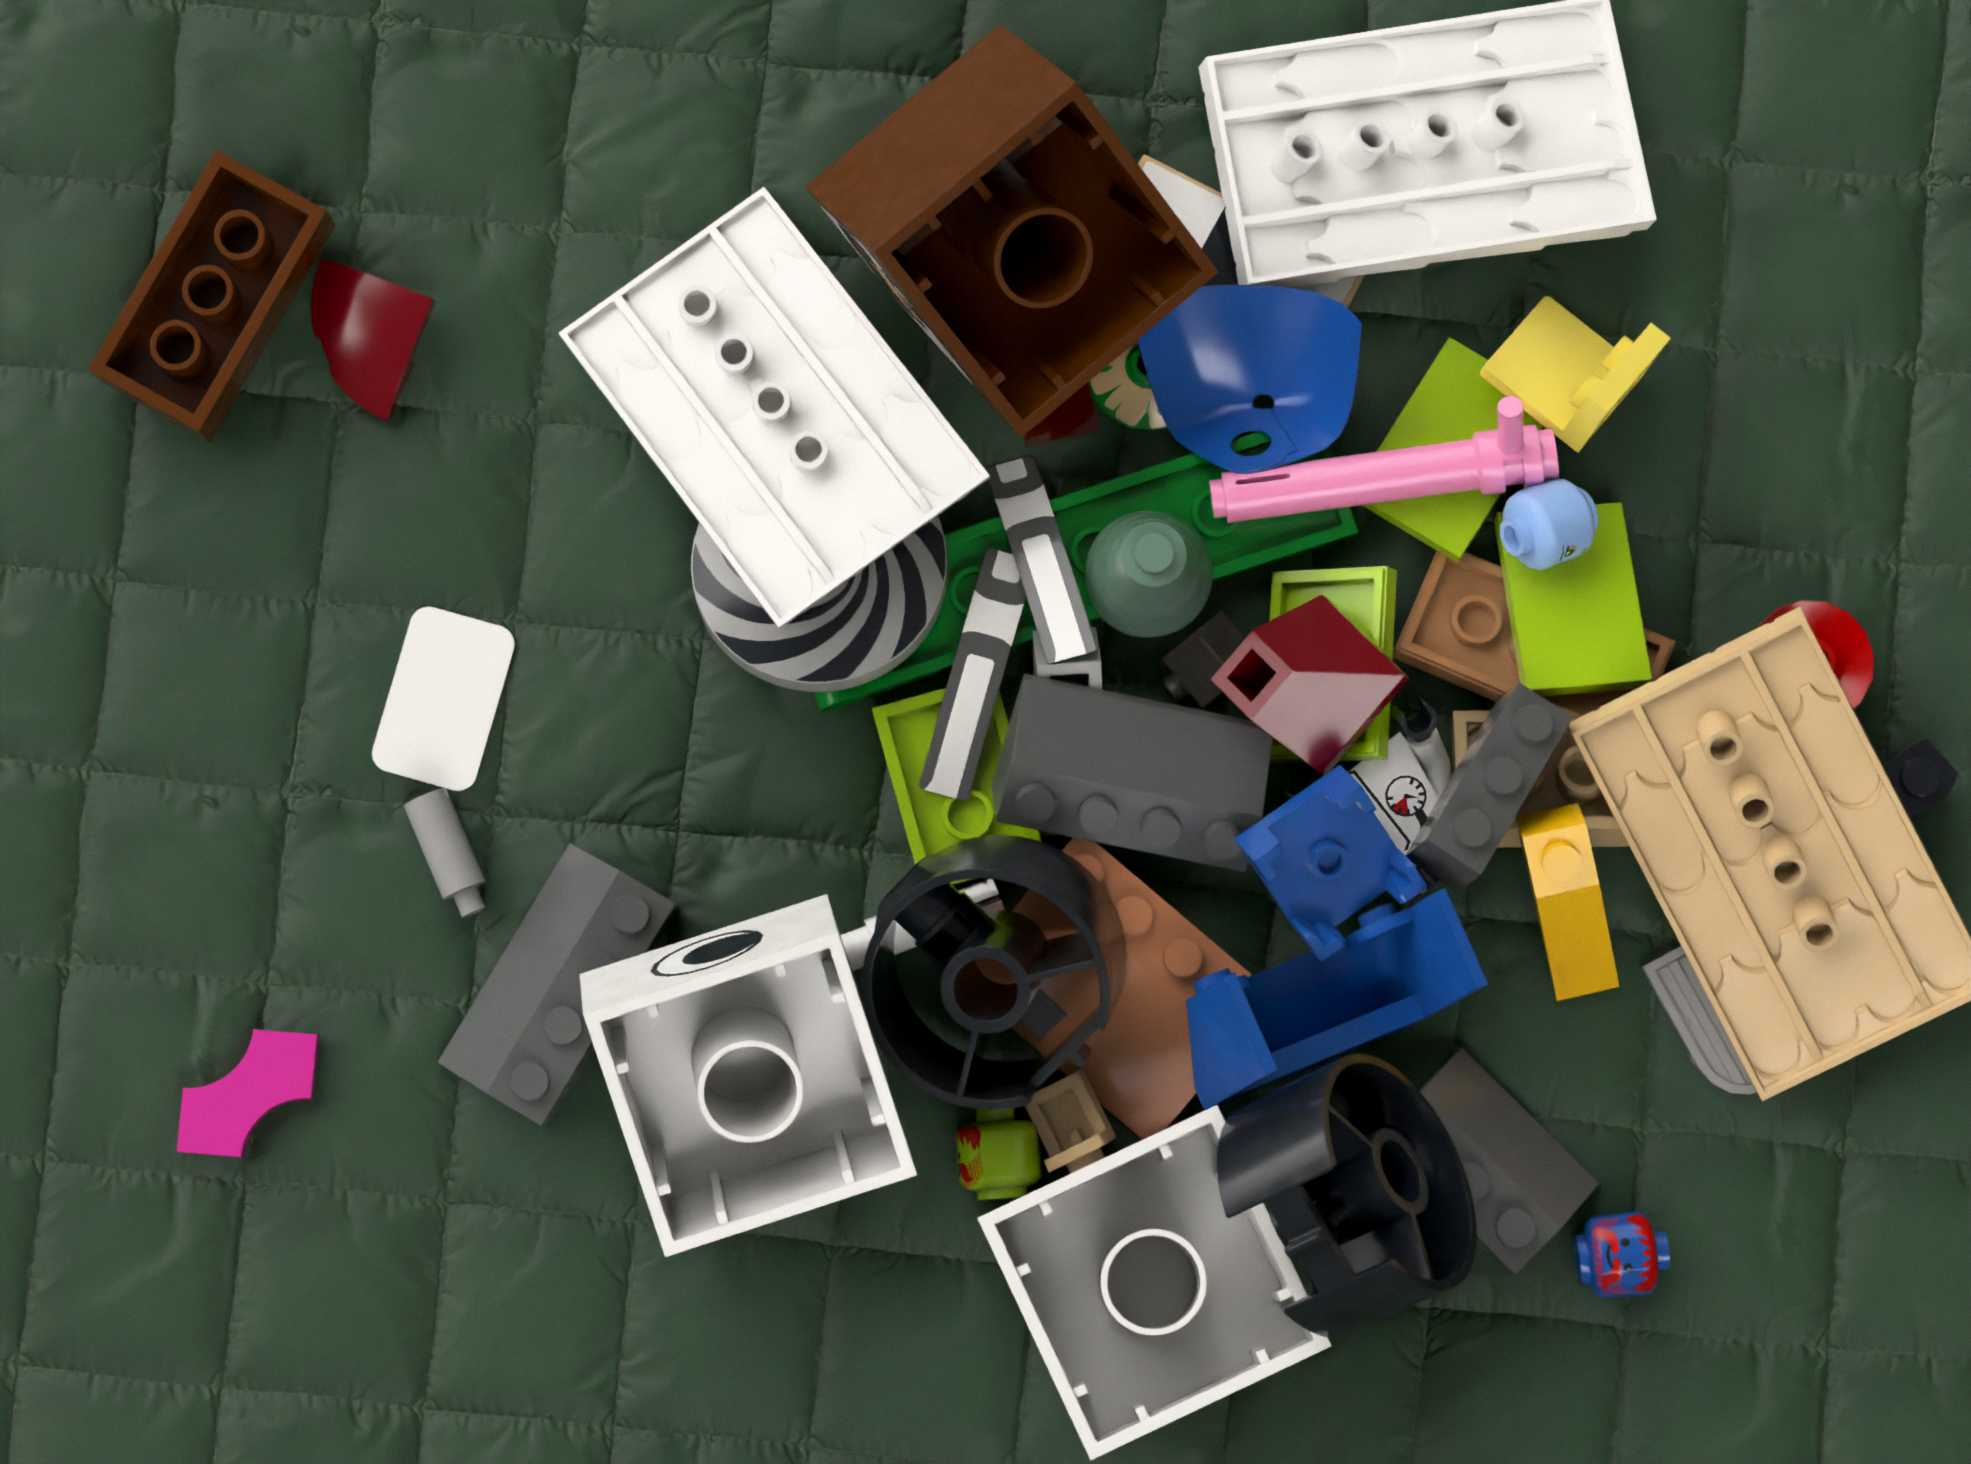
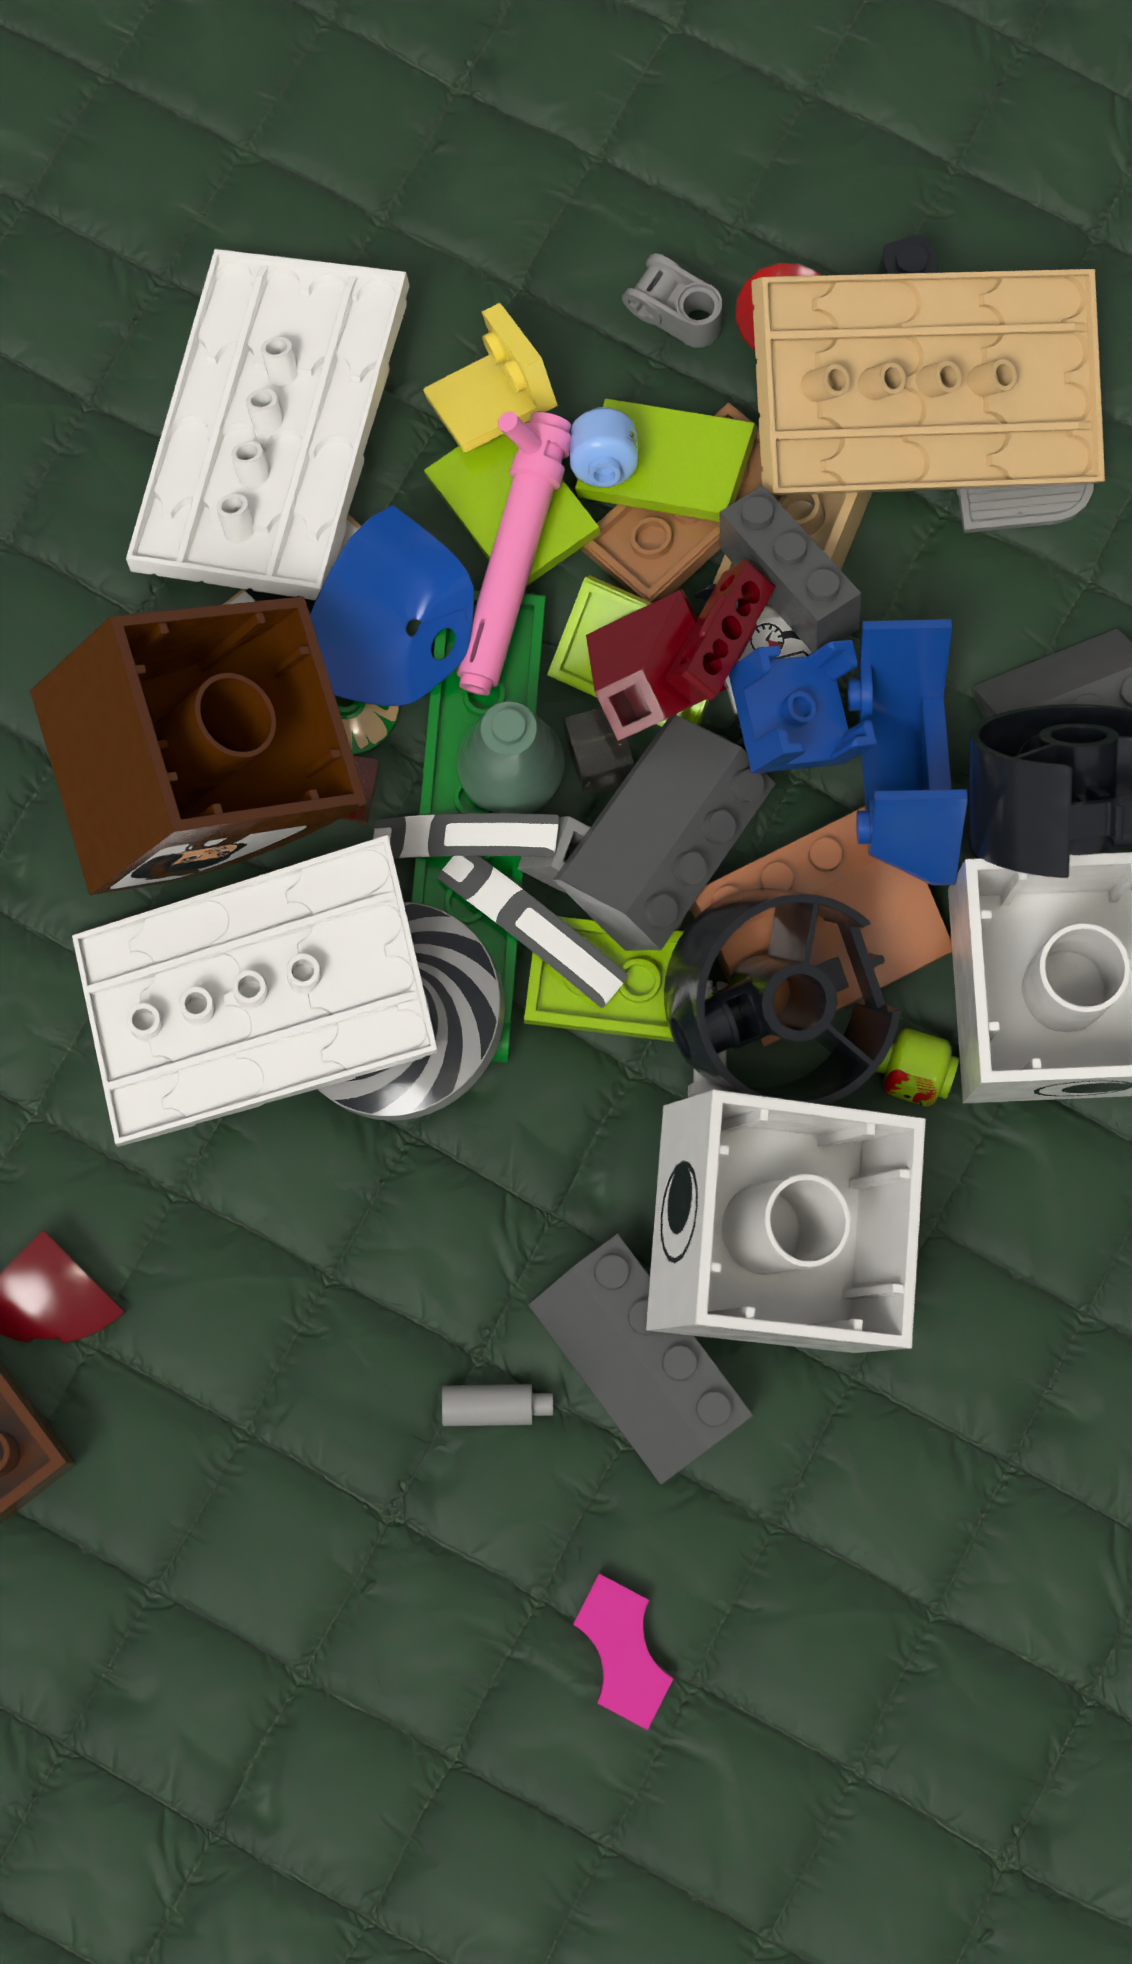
camera: 70 degrees left, 5 degrees down
white sticker [372,607,515,791] -> none
tan bracket [1024,1069,1117,1174] -> none
yellow slope [1515,803,1619,1001] -> none
none -> light grey piece [622,253,722,348]
none -> dark red piece [664,559,775,704]

